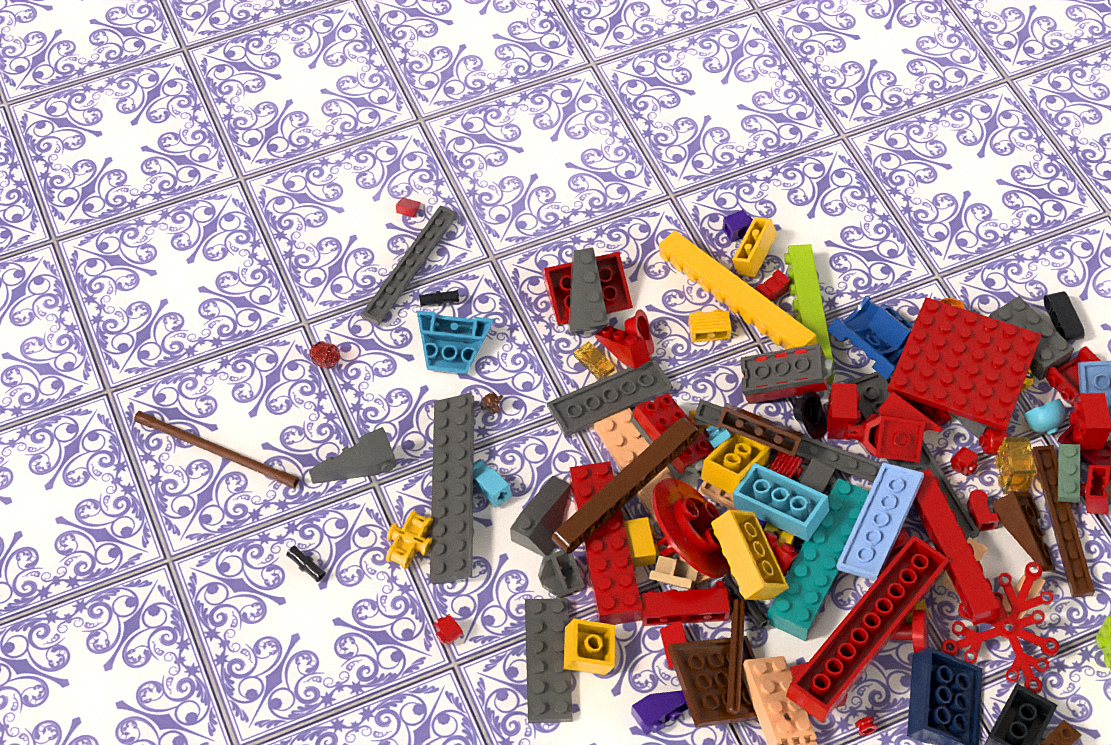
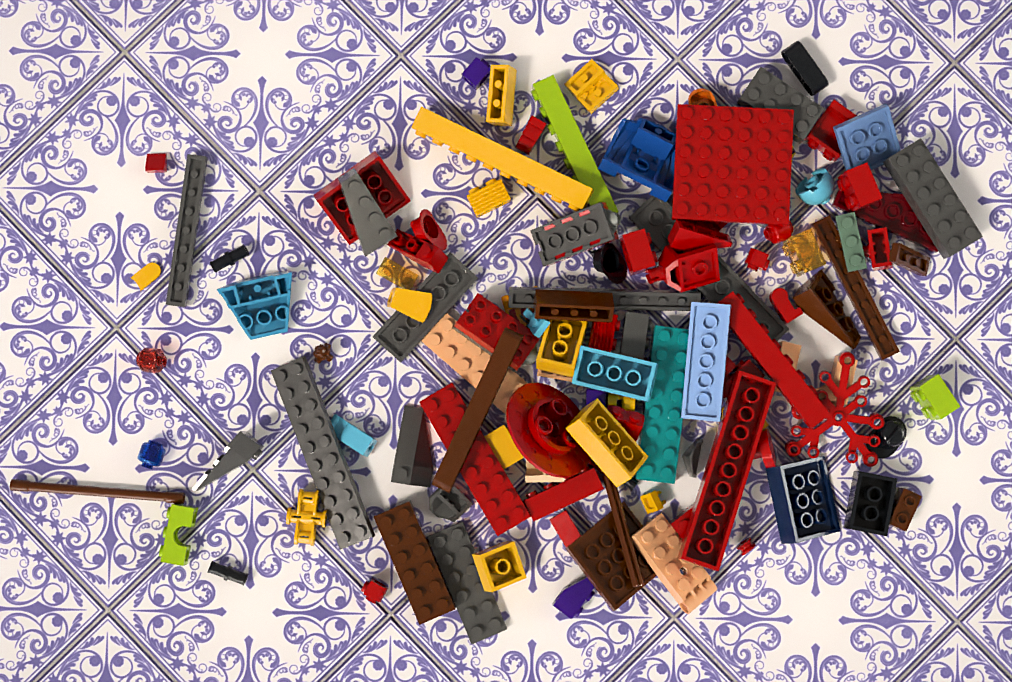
camera: 20 degrees left, 30 degrees up
none -> yellow piece [131,262,161,291]
none -> clear blue head [137,440,166,469]
none -> lime arch [159,504,198,566]
none -> reddish brown brick [374,500,456,625]
none -> yellow piece [387,288,432,323]
none -> yellow slope [564,59,619,114]
none -> yellow tile [640,490,666,514]
none -> dark grey slope [682,439,703,478]
none -> black piece [866,416,907,459]

